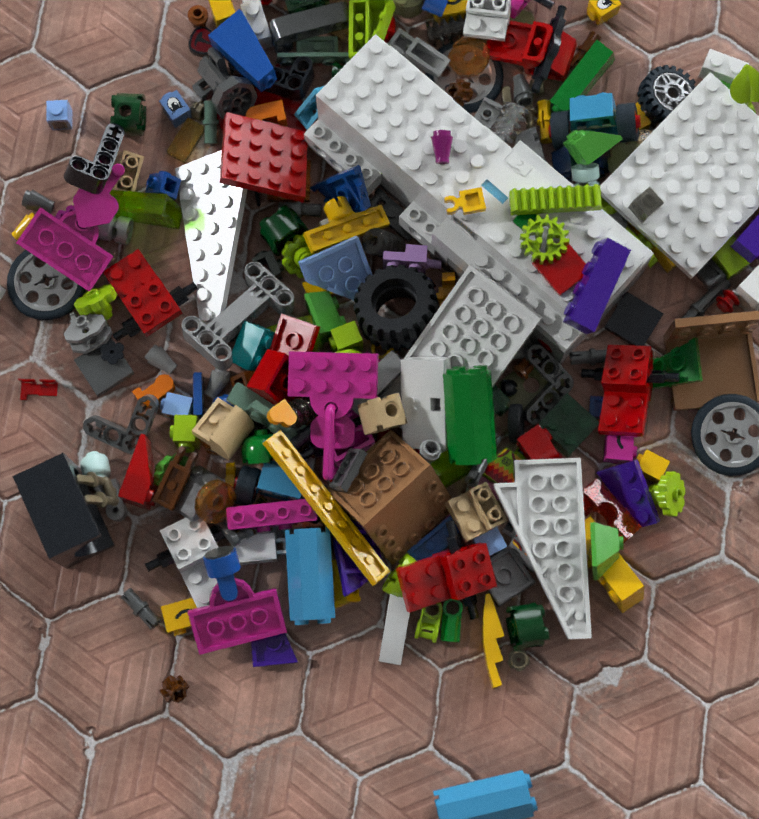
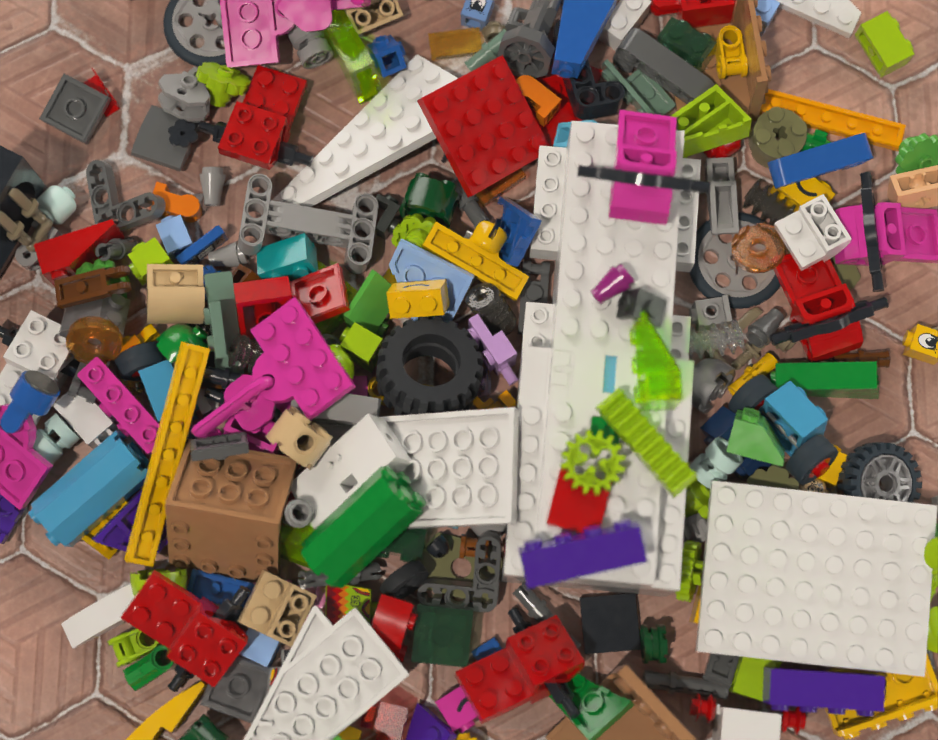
camera: 50 degrees right, 0 degrees up
light orange tile [267,399,297,428] -> none
yellow plate [444,187,486,215] -> none
reddish brown gear [447,79,473,106] -> none
clear smoke brick [628,187,664,223] -> none
none -> light aqua wheel [33,413,81,464]
none -> dark grey plate [39,73,112,145]
none -> dark grey pin [95,237,138,261]
none -> yellow brick [386,279,450,319]
none -> dark pink piece [577,110,711,225]
none -> pearl dark grey bracket [616,288,667,329]
none -> clear neon green slope [629,311,683,412]
none -> dark green wheel [640,624,668,664]

